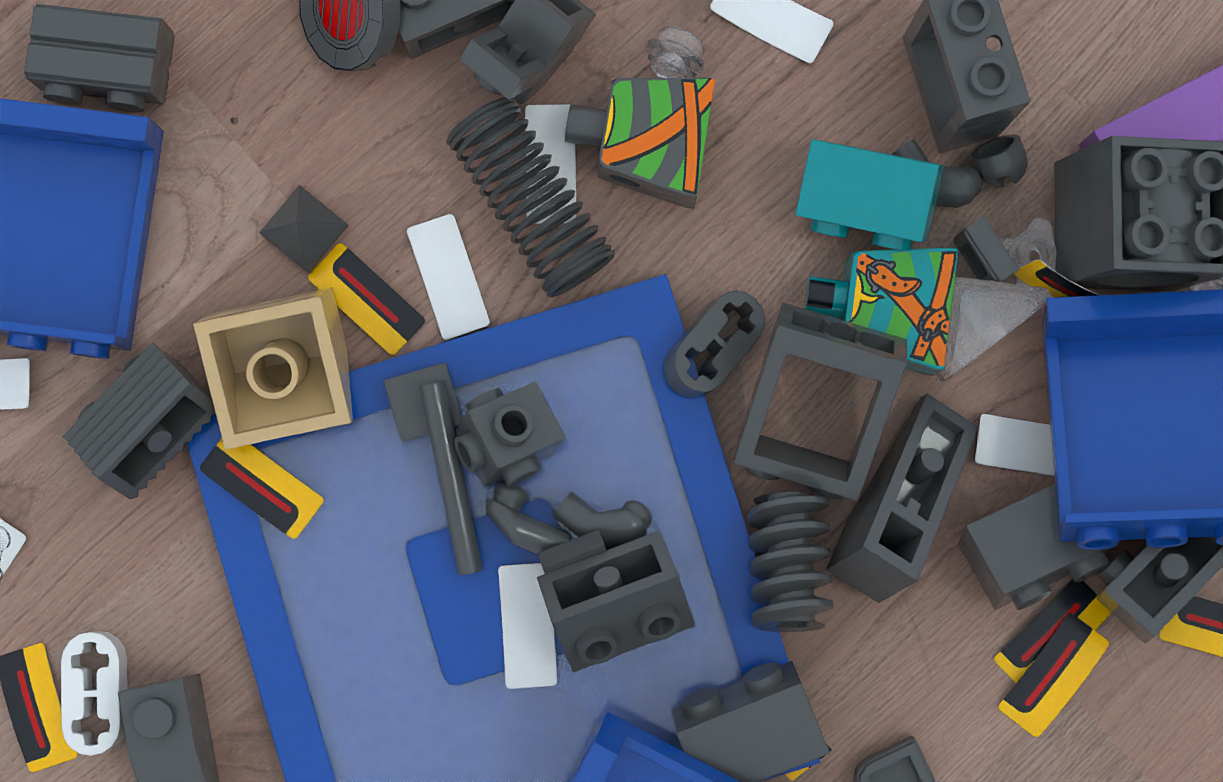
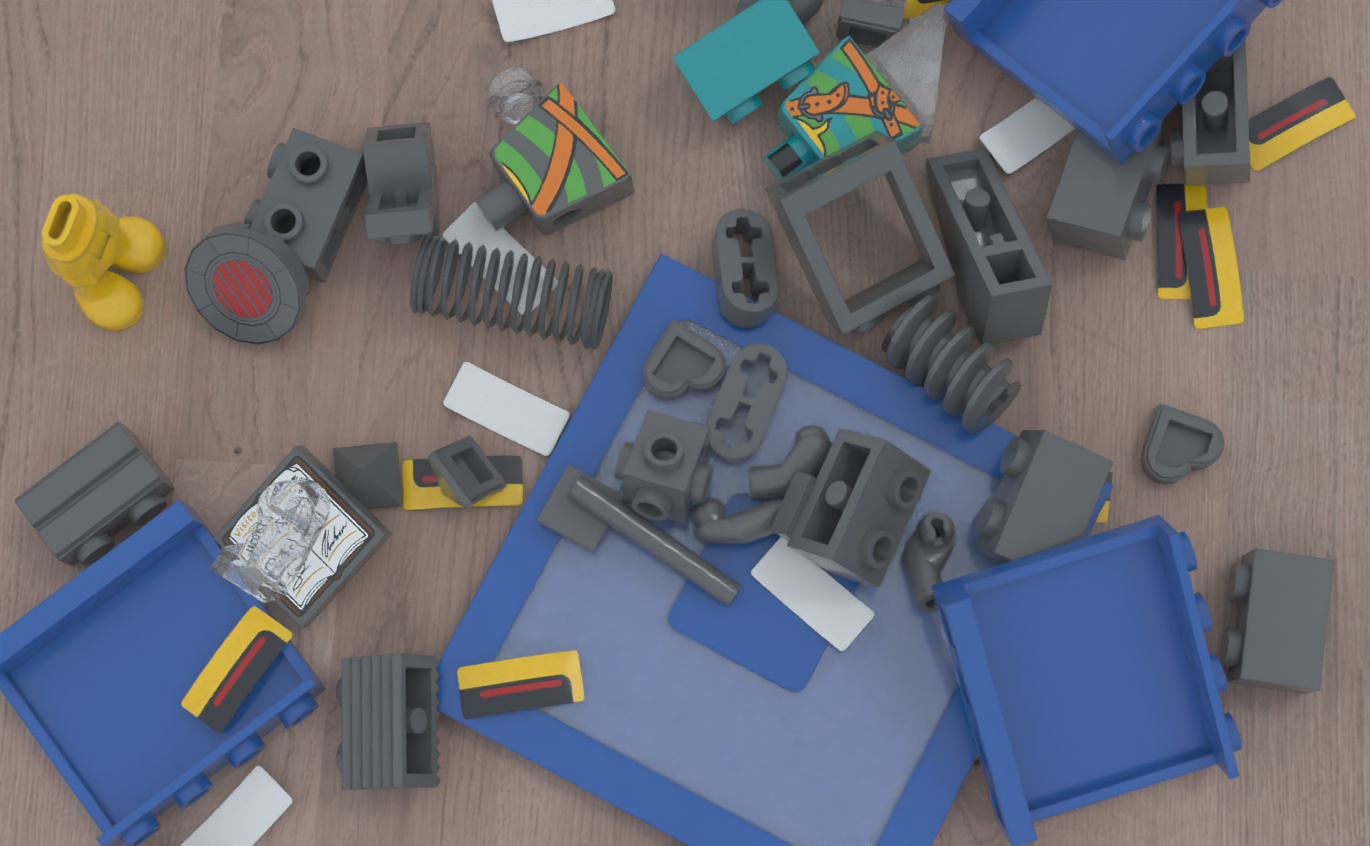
camera: 40 degrees left, 5 degrees down
tan slope [193,287,353,450] -> none
none -> sticker [181,606,292,733]
none -> clear leg [210,478,330,603]
none -> tile [213,445,392,628]
none -> dark grey slope [428,436,507,508]
none -> dark grey tile [643,319,726,400]
none -> dark grey beam [706,343,788,464]
none -> dark grey arm [902,512,957,612]

